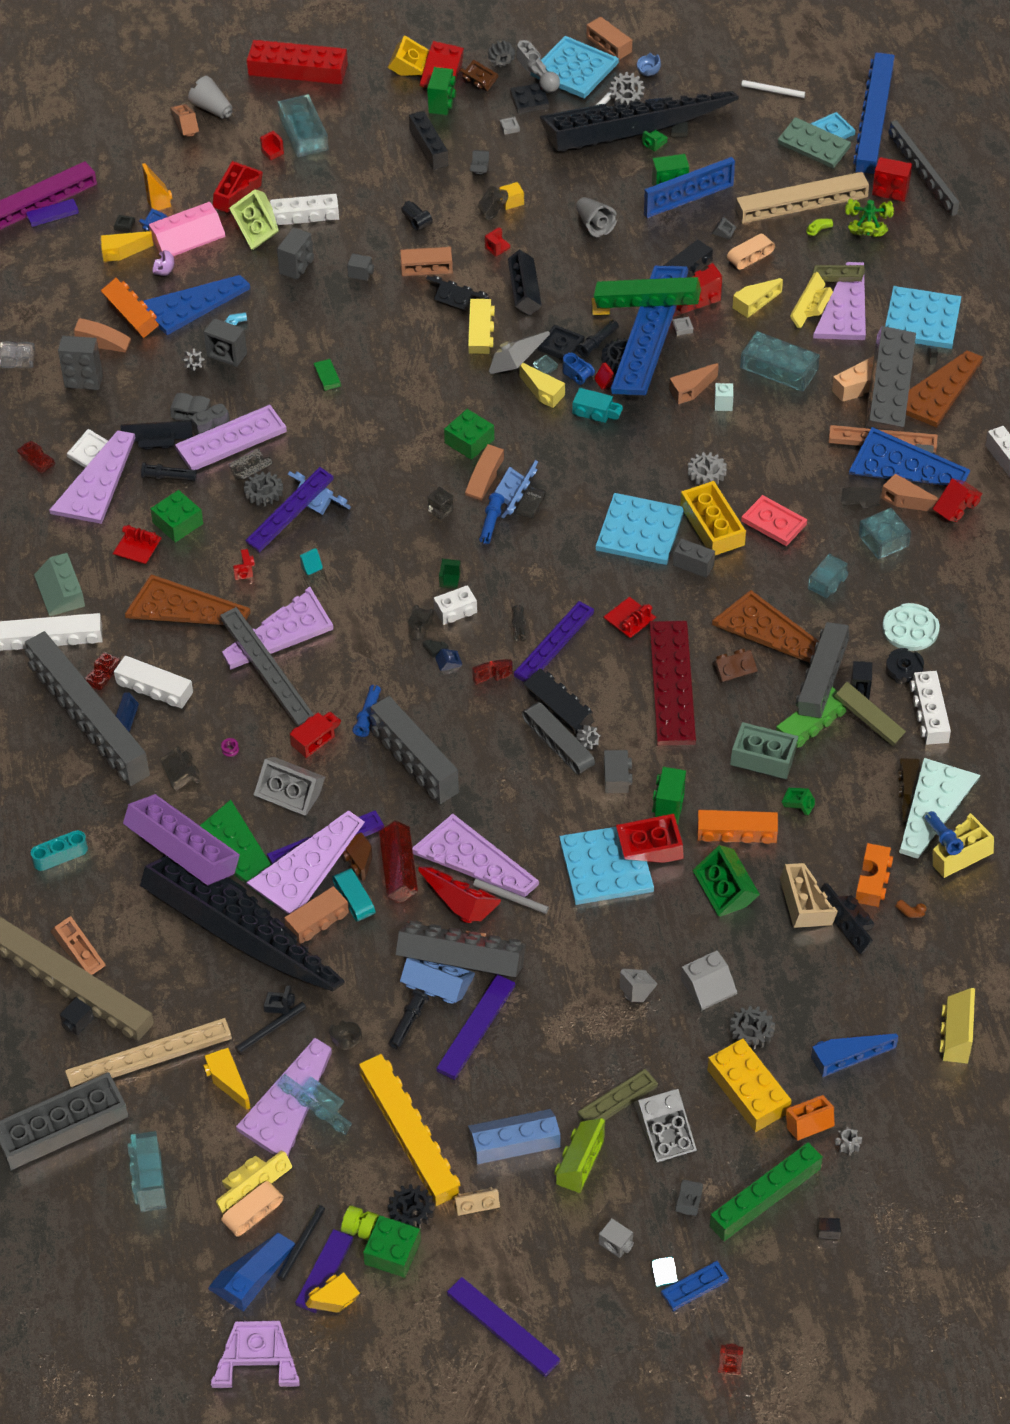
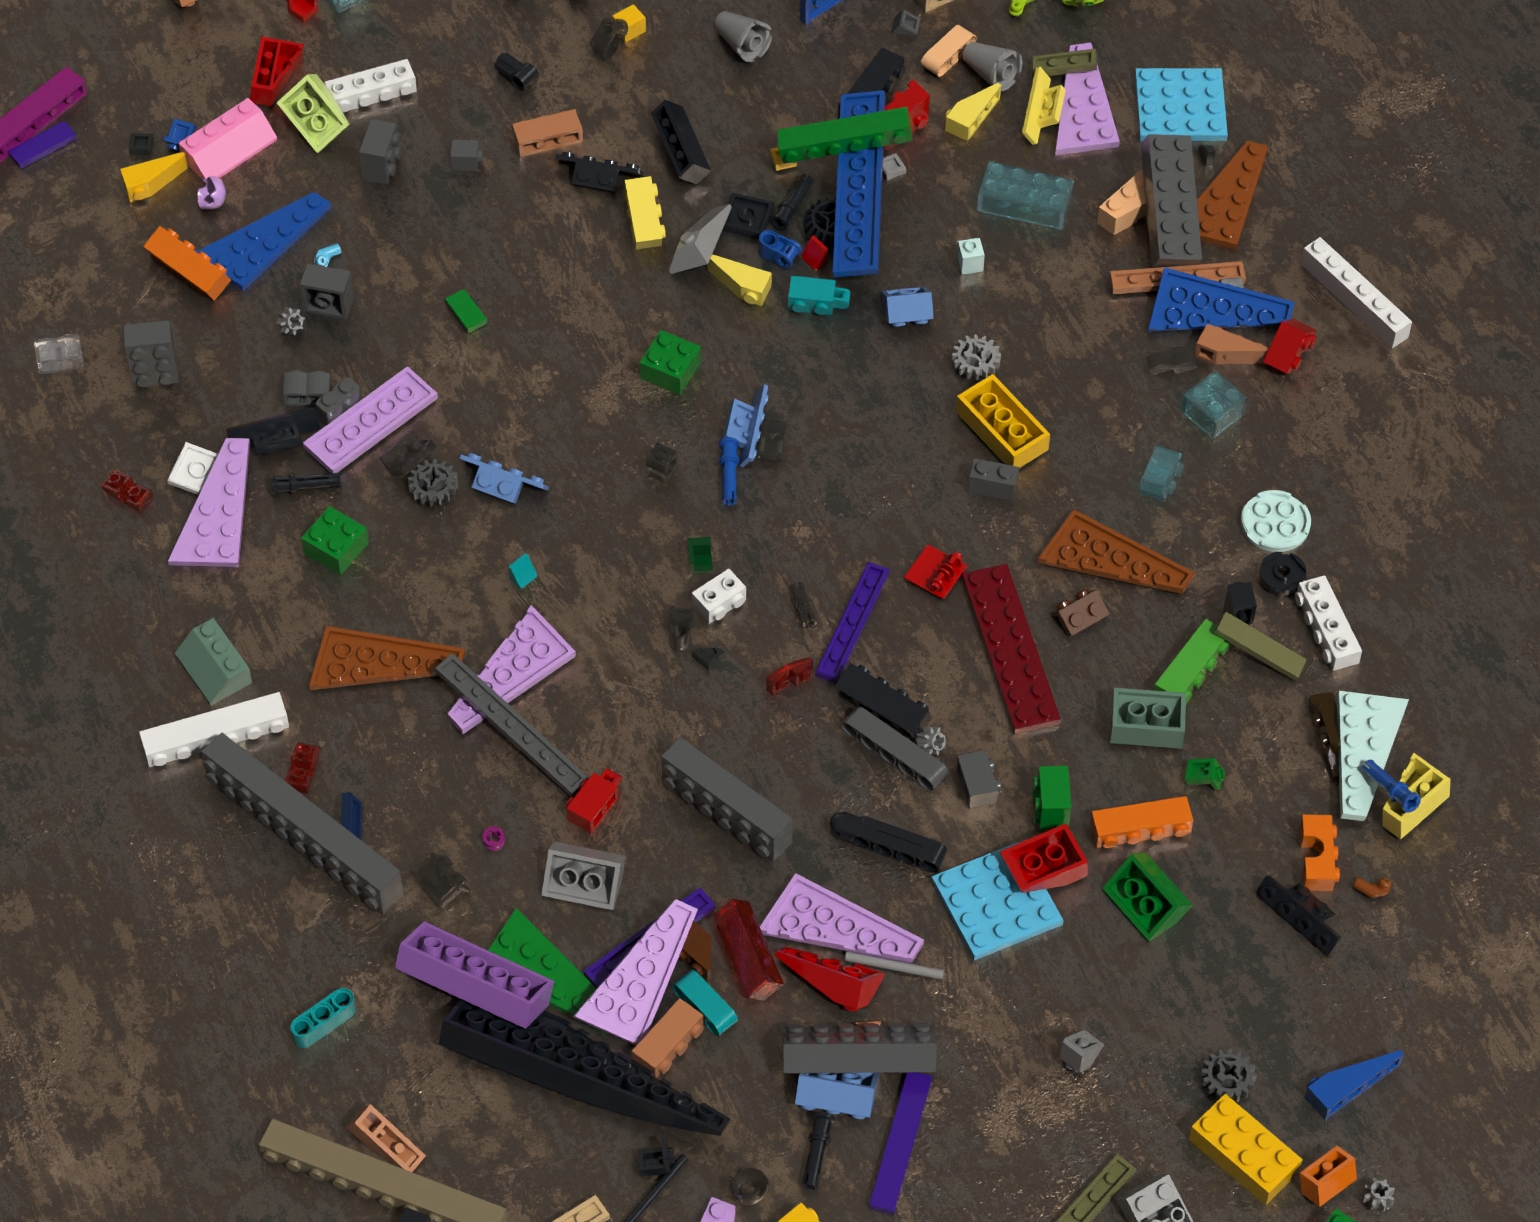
camera: 15 degrees left, 5 degrees up
nougat slope [74,318,131,352] -> none
red hinge [113,525,162,564] -> none
white brick [114,655,193,708] -> none
light orange slope [142,163,173,211] -> none
red bracket [233,549,255,580] -> none
dark purple tile [245,467,334,553] -> none
blue pin [352,685,381,737] -> none
dark blue slope [436,649,462,671] -> none
nougat slope [465,444,504,501] -> none
red panel [485,227,510,257] -> none
clear light blue tile [533,355,558,374] -> none
medium azure plate [596,493,684,565] -> none
nougat slope [669,363,718,404] -> none
light grey slope [681,950,737,1011] -> none
coral plate [741,495,807,546] -> none
tan wedge [780,863,838,928] -> none
dark grey brick [796,622,849,718] -> none
light yellow slope [939,988,975,1064] -> none
none -> black piece [830,811,948,873]
none -> medium blue slope [881,286,934,326]
none -> light grey cone [962,42,1023,92]

